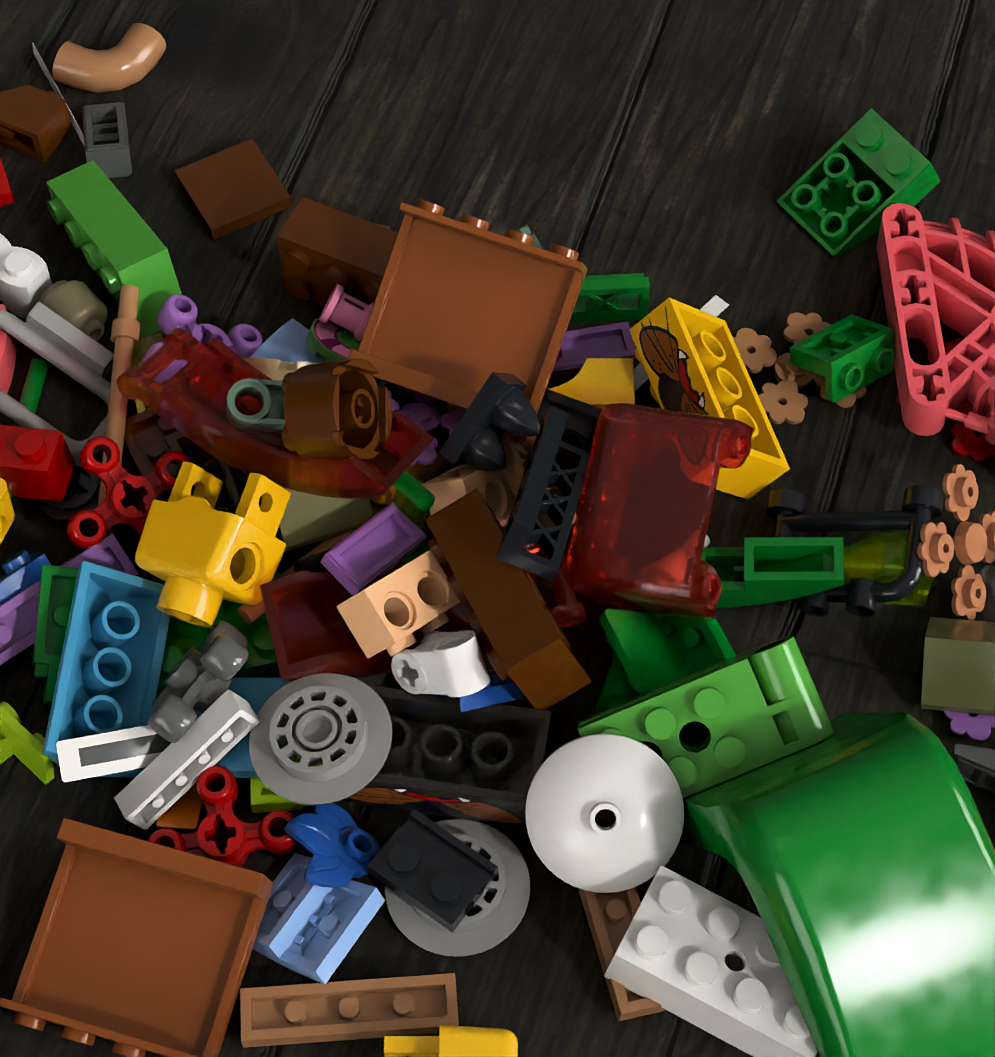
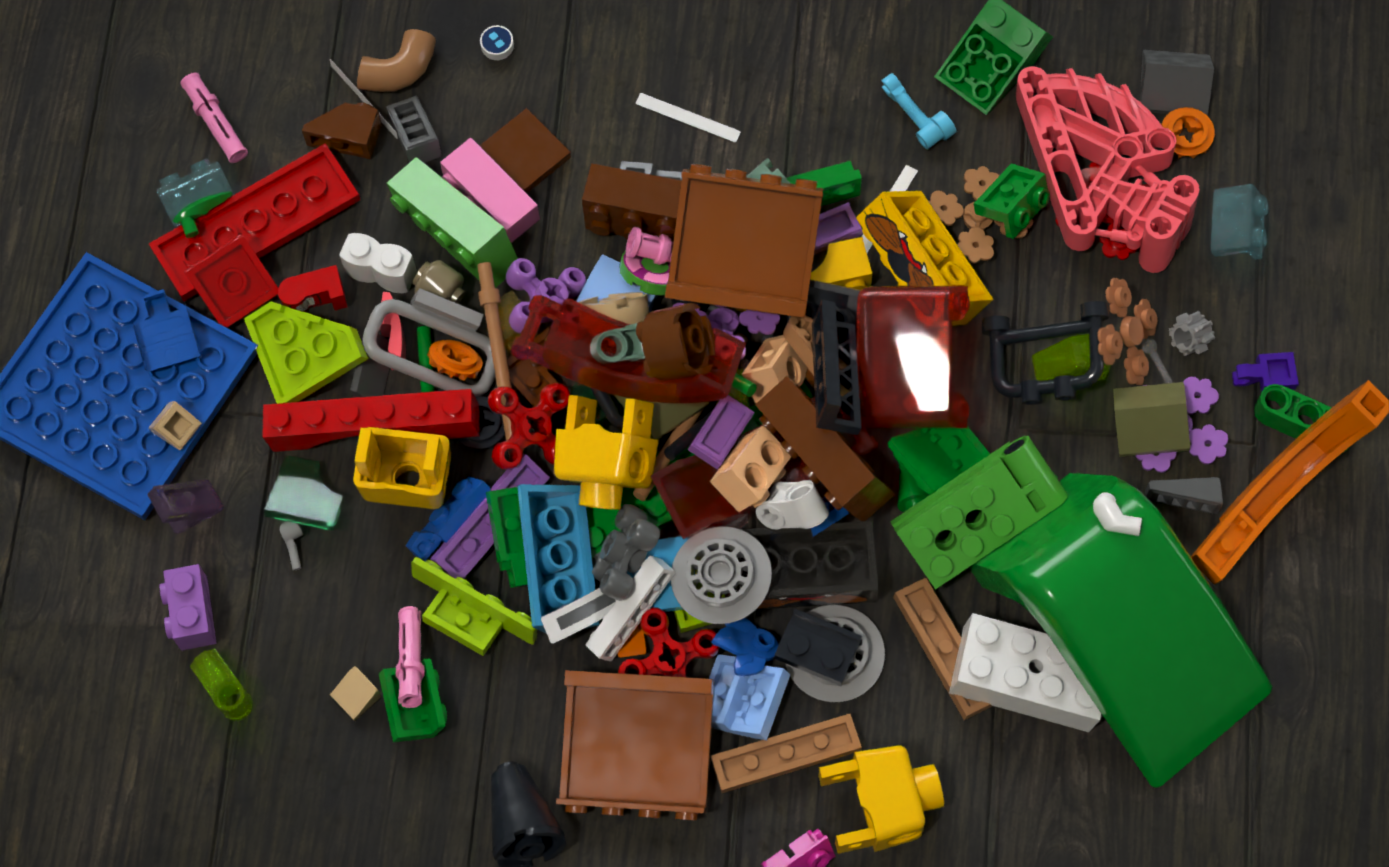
camera: 10 degrees left, 10 degrees up
black tile [439,372,541,472] -> none
white dish [525,733,684,893] -> none
green slope [695,537,844,608] -> none
none -> orange gear [427,340,483,381]
none -> bright pink brick [440,137,540,243]
none -> tile [480,25,514,60]
none -> white sticker [636,93,741,142]
none -> medium azure brick [881,73,957,149]
none -> white arm [1093,492,1142,536]

